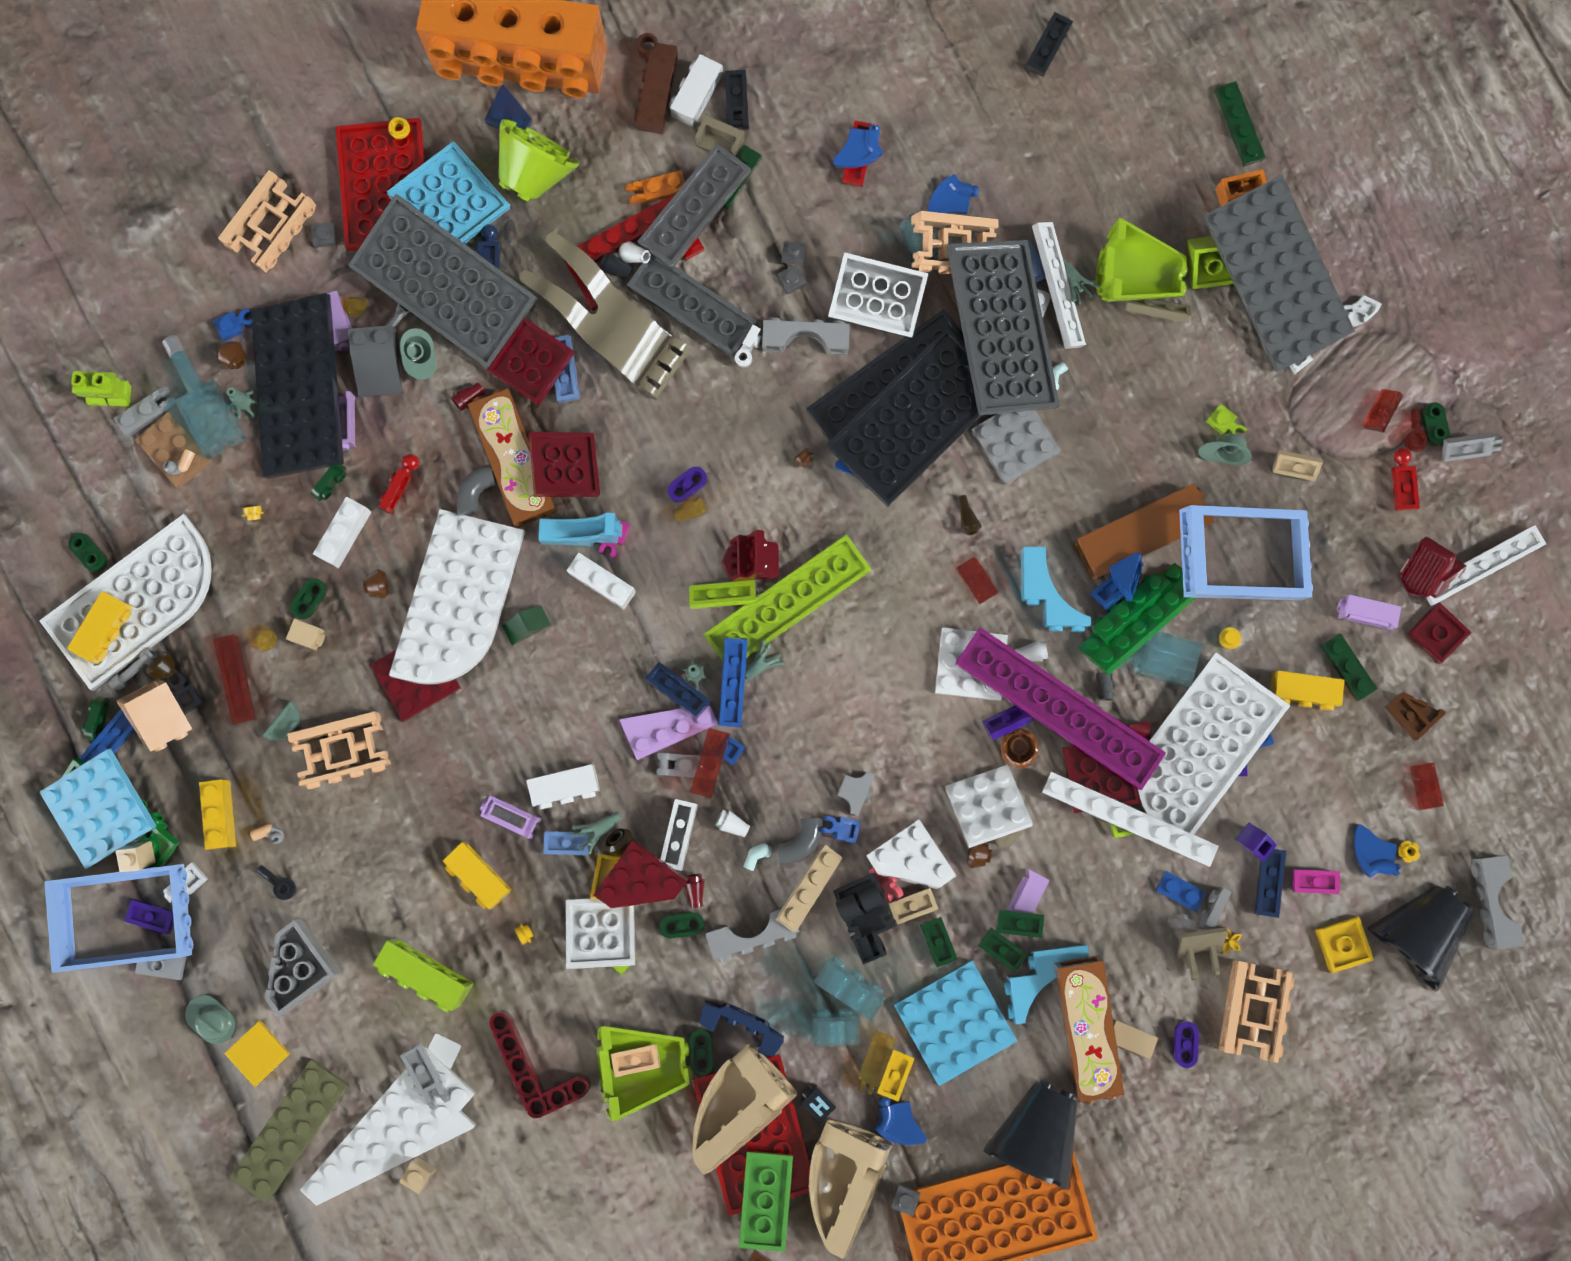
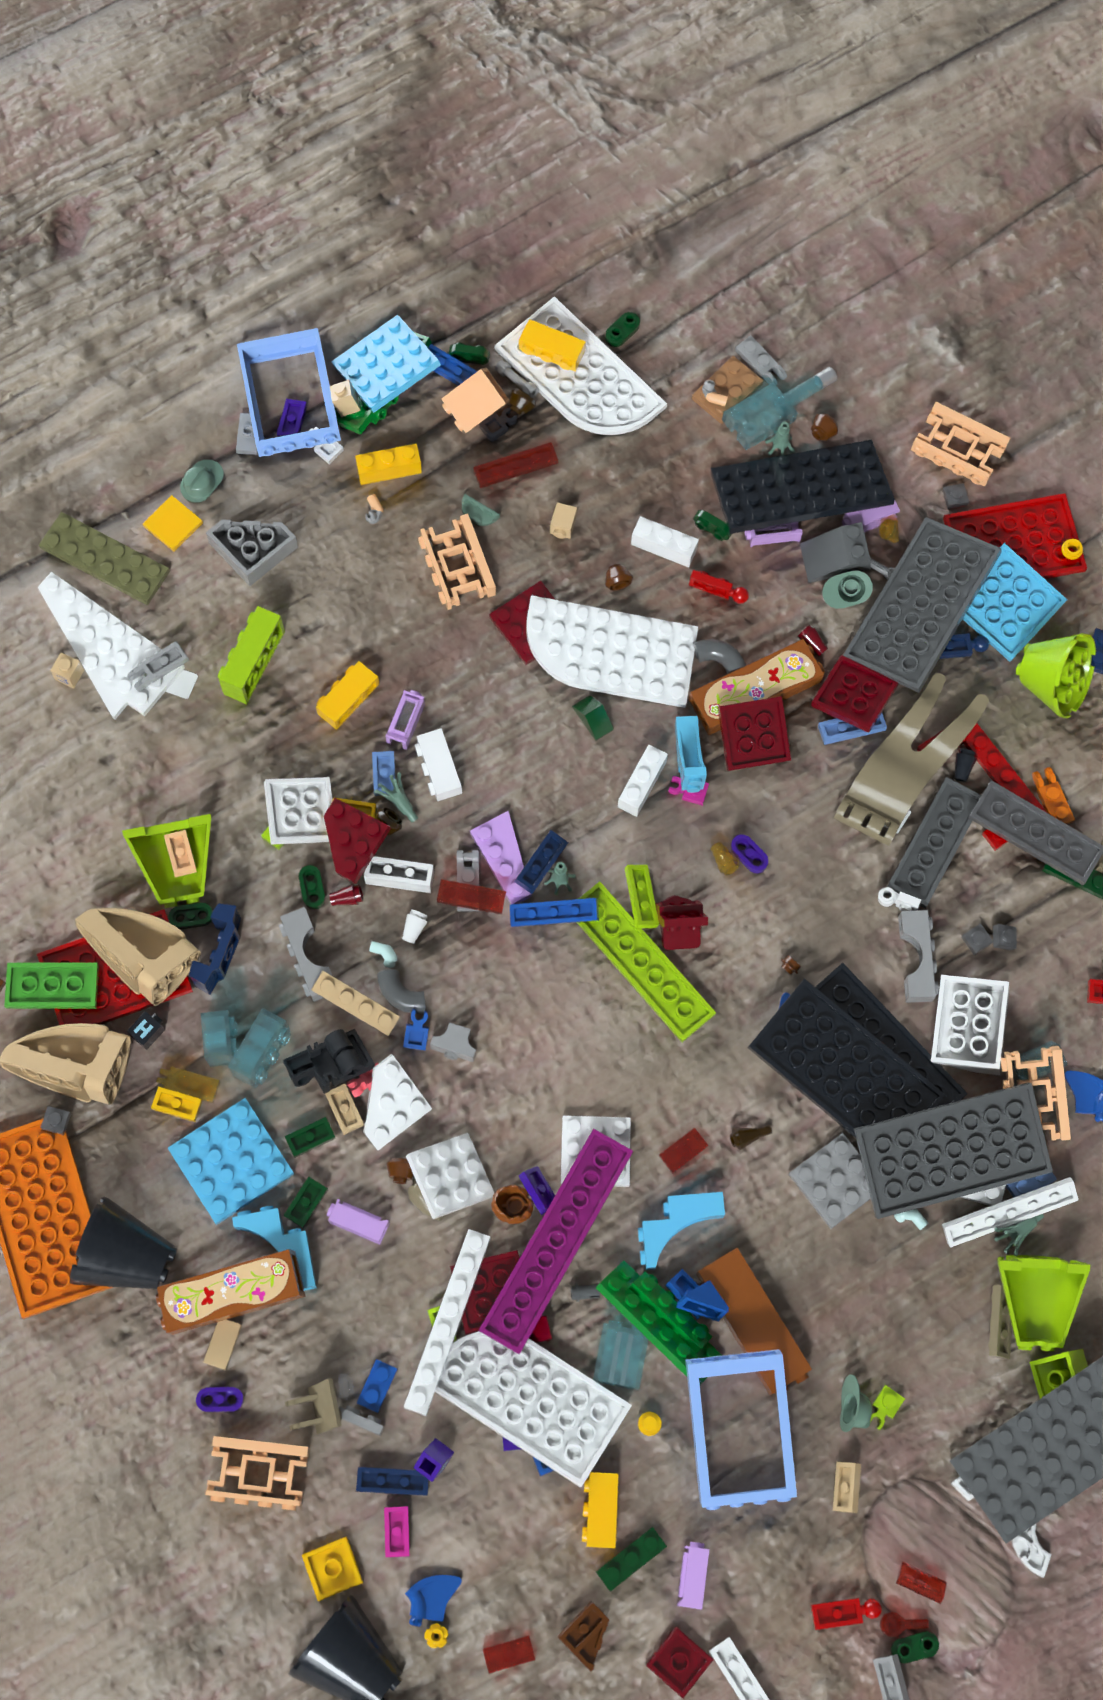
camera: 85 degrees right, 10 degrees down
lime hips [71,371,132,407] -> none
blue plate [213,309,252,342] -> none
yellow plate [242,505,264,521] -> none
clear yellow plate [252,625,277,651] -> none
black plate [256,865,296,900] -> none
dark green plate [290,578,327,620] -> none
dark red beam [489,1010,591,1119] -> none
yellow plate [514,923,534,945] -> none
white cone [619,241,651,263] -> none
blue plate [715,735,745,765] -> none
sand green piece [745,639,785,682] -> none
blue arm [873,1097,927,1145] -> none
dark green plate [996,910,1045,938] -> none
white cone [1015,641,1048,662] -> none
yellow plant [1222,928,1242,954] -> none
dark red piece [1398,537,1467,598] -> none

